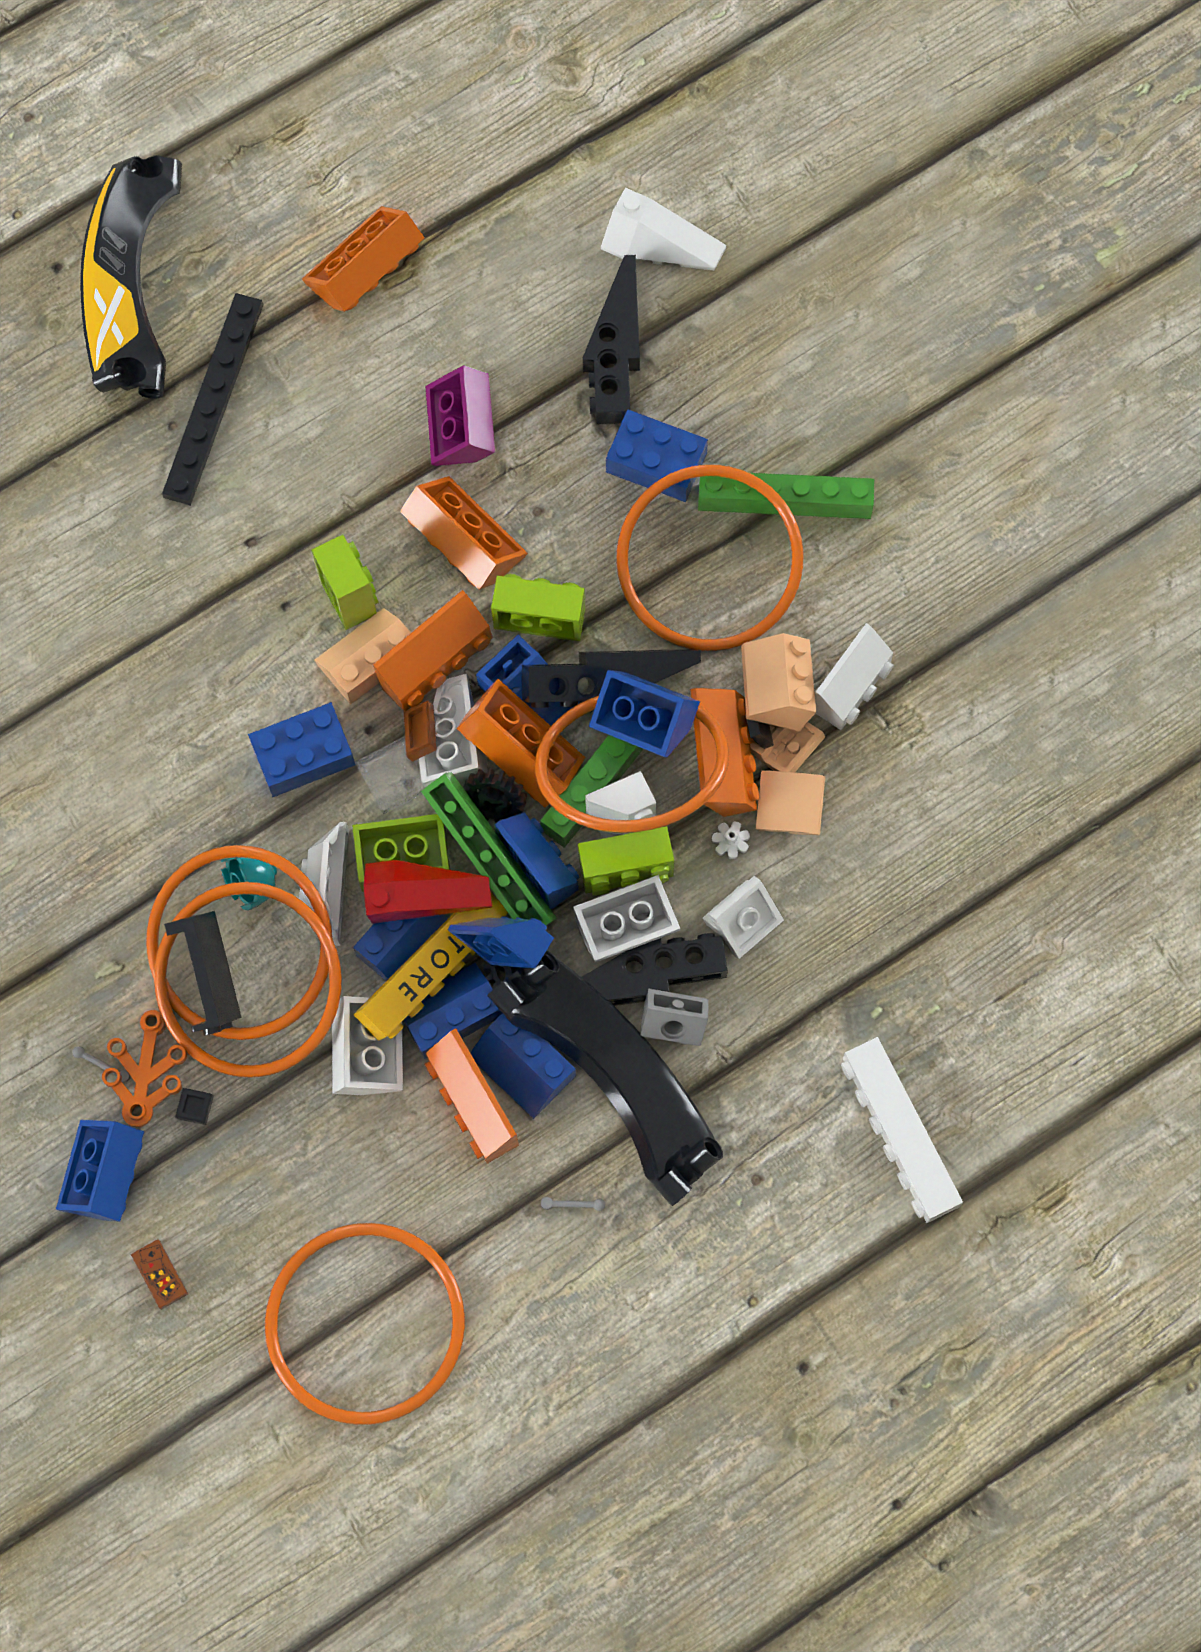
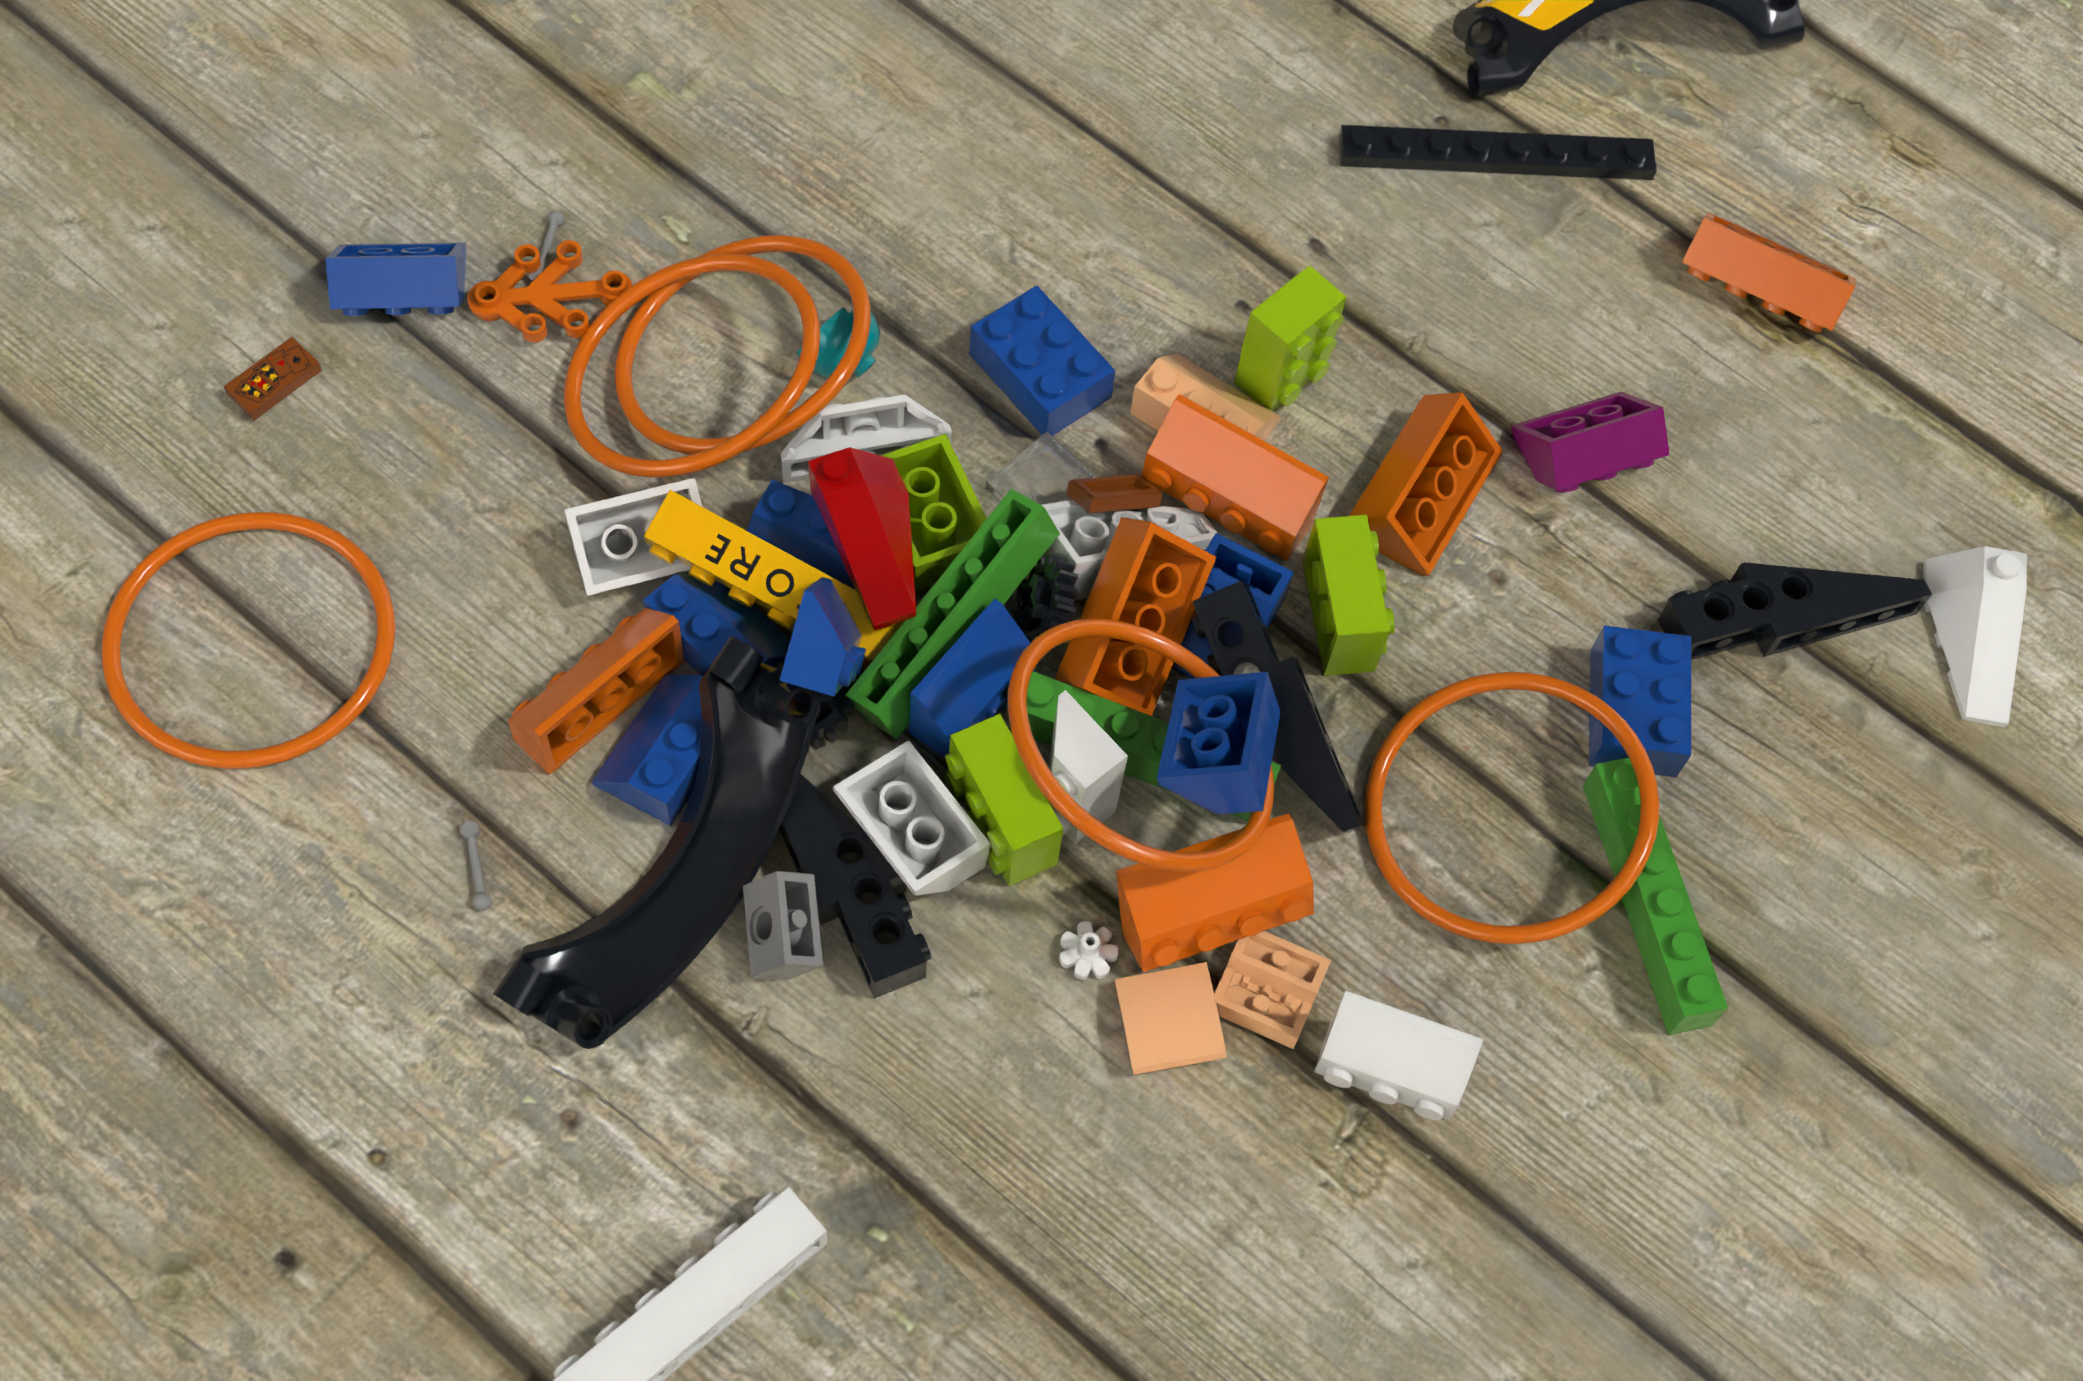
camera: 65 degrees right, 10 degrees down
black panel [164,911,242,1036] -> none
black tile [175,1088,214,1125] -> none
white bracket [703,876,784,959] -> none
light nougat slope [741,633,816,731] -> none
black tile [747,719,774,749] -> none

